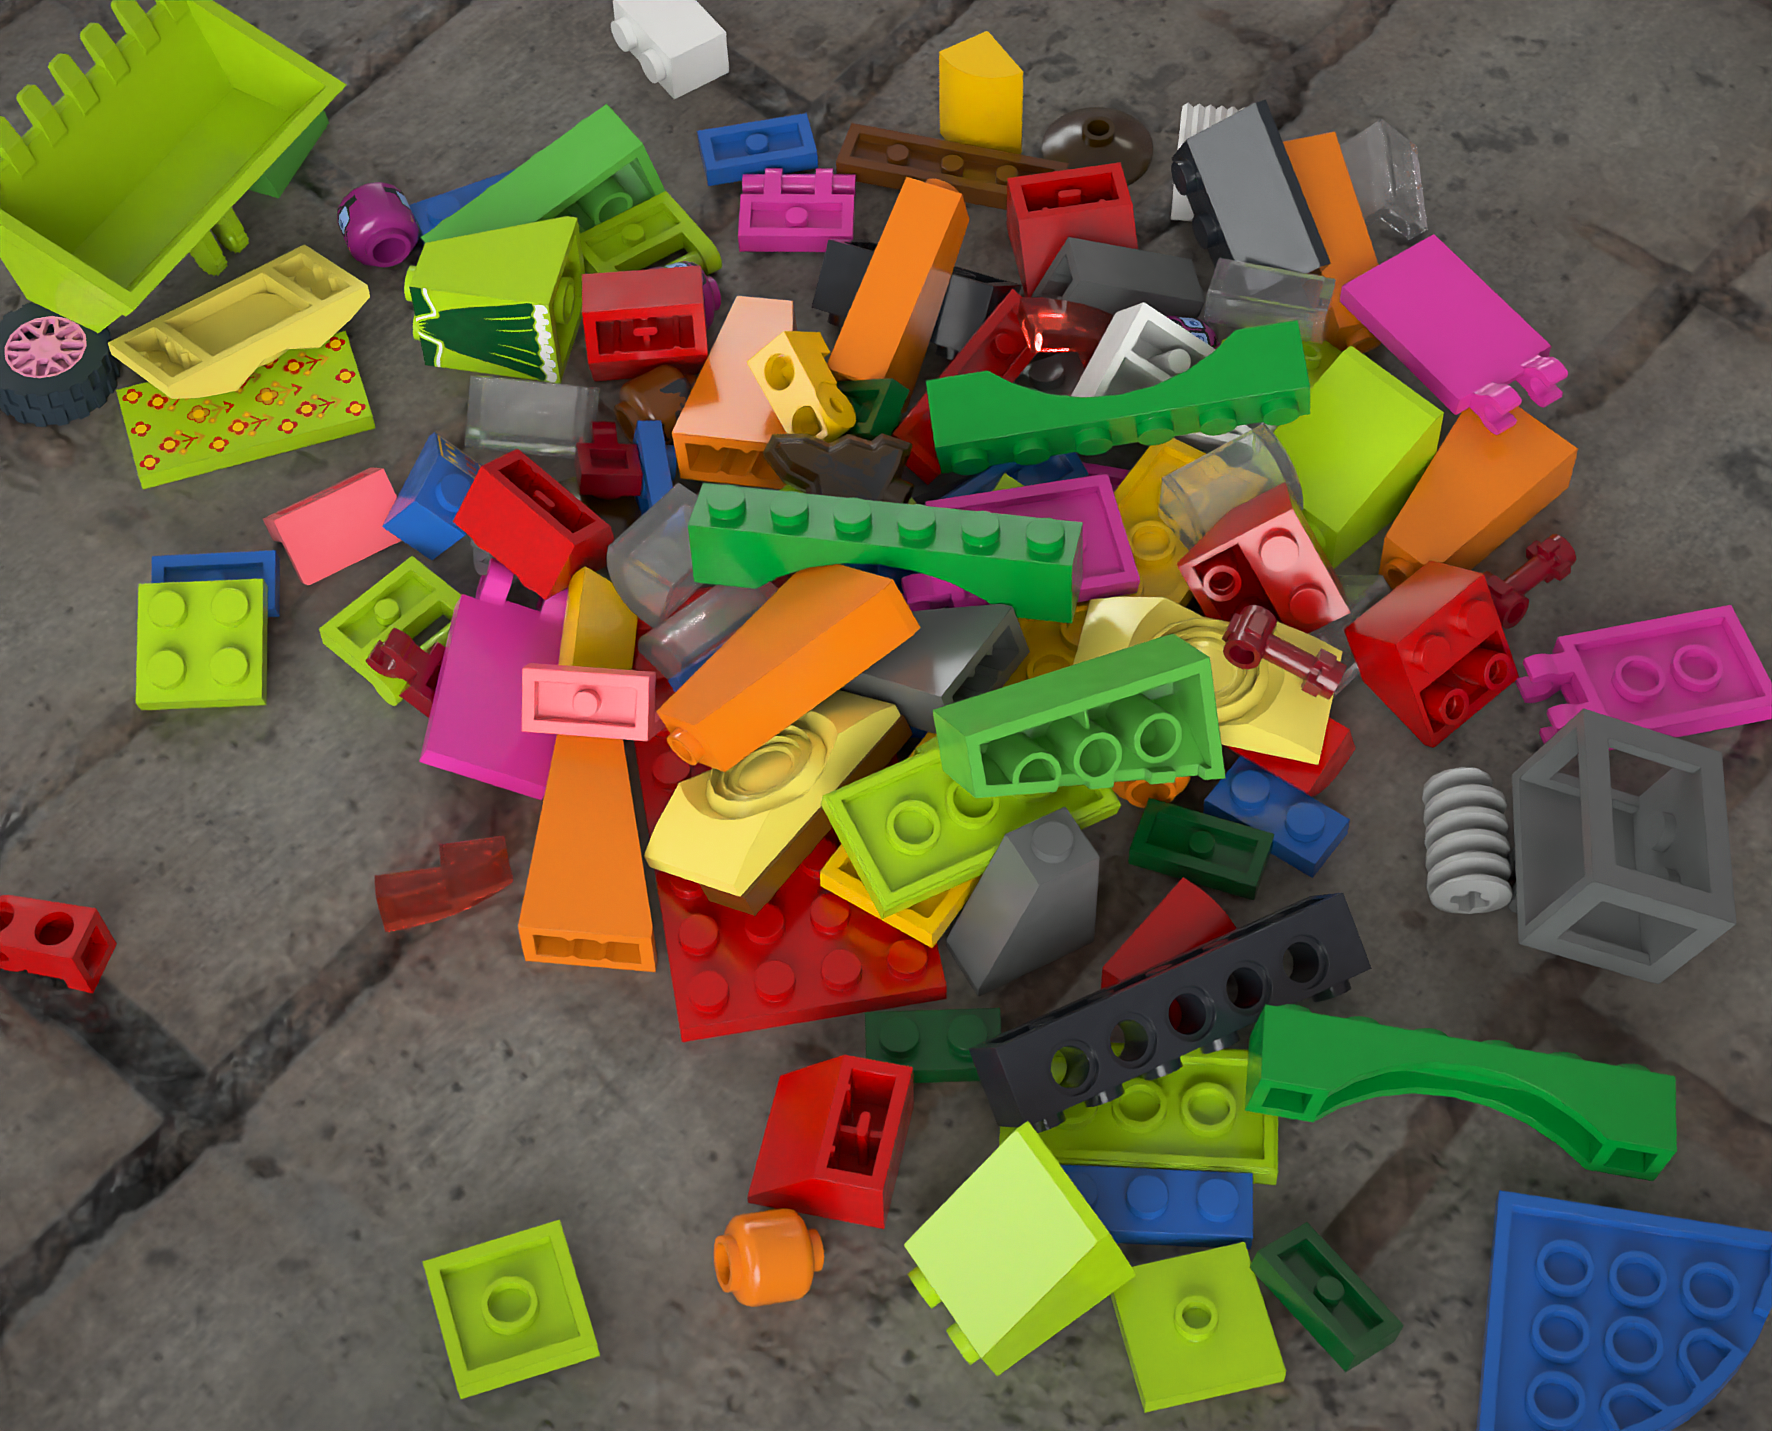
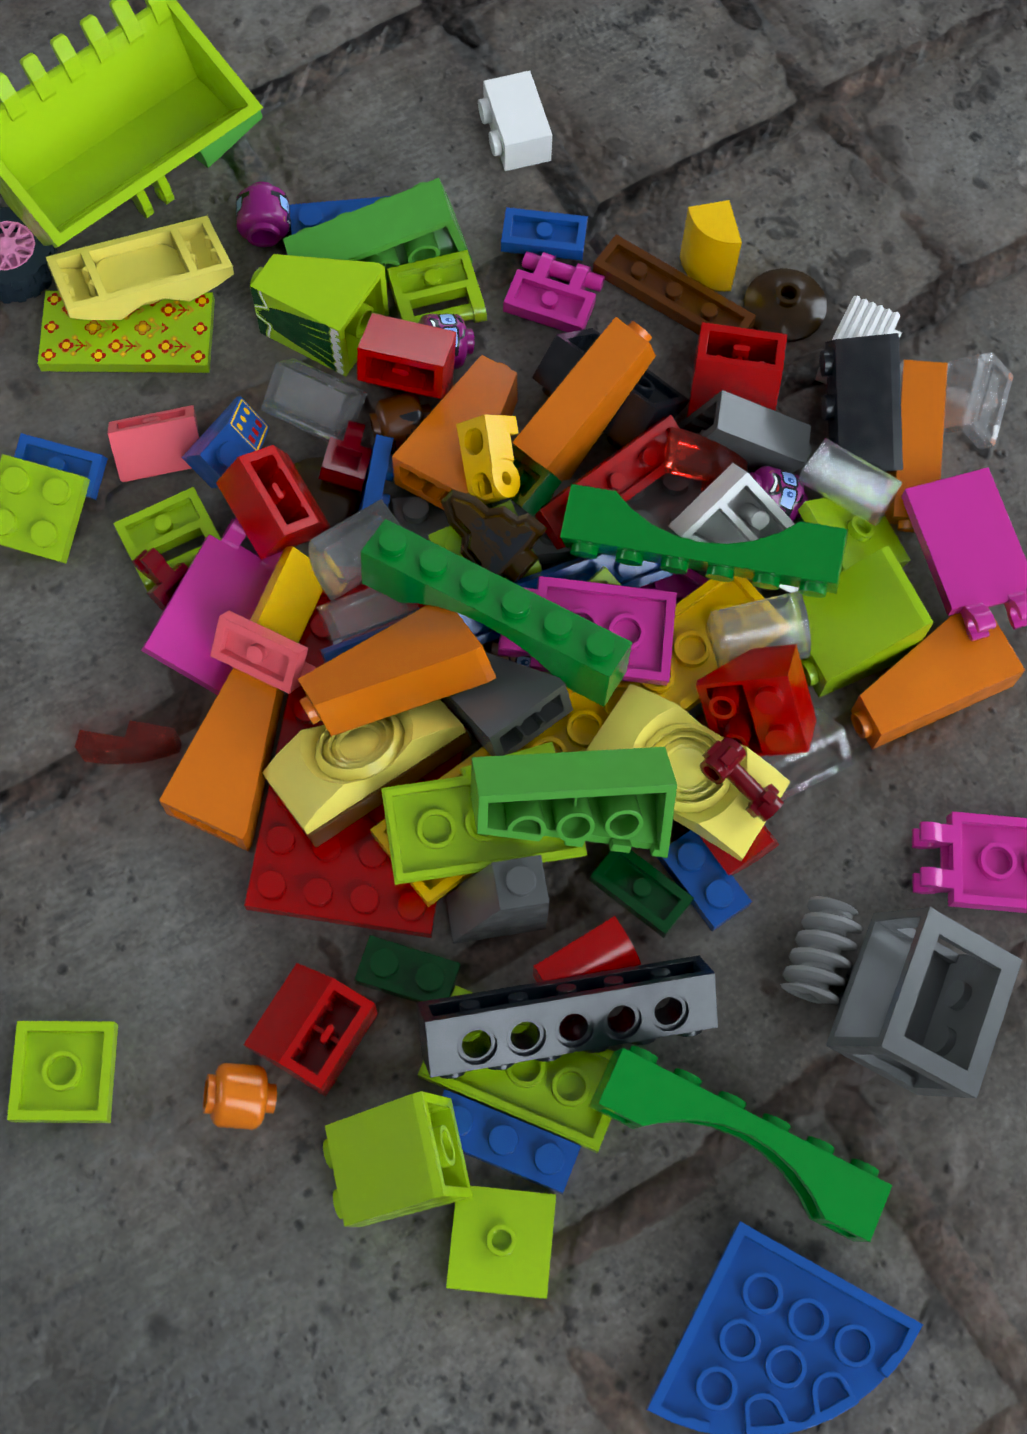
camera: 15 degrees right, 15 degrees up
dark green plate [1249,1222,1404,1372] -> none
red slope [1344,560,1519,748] -> none
dark red bar [1483,534,1576,629] -> none

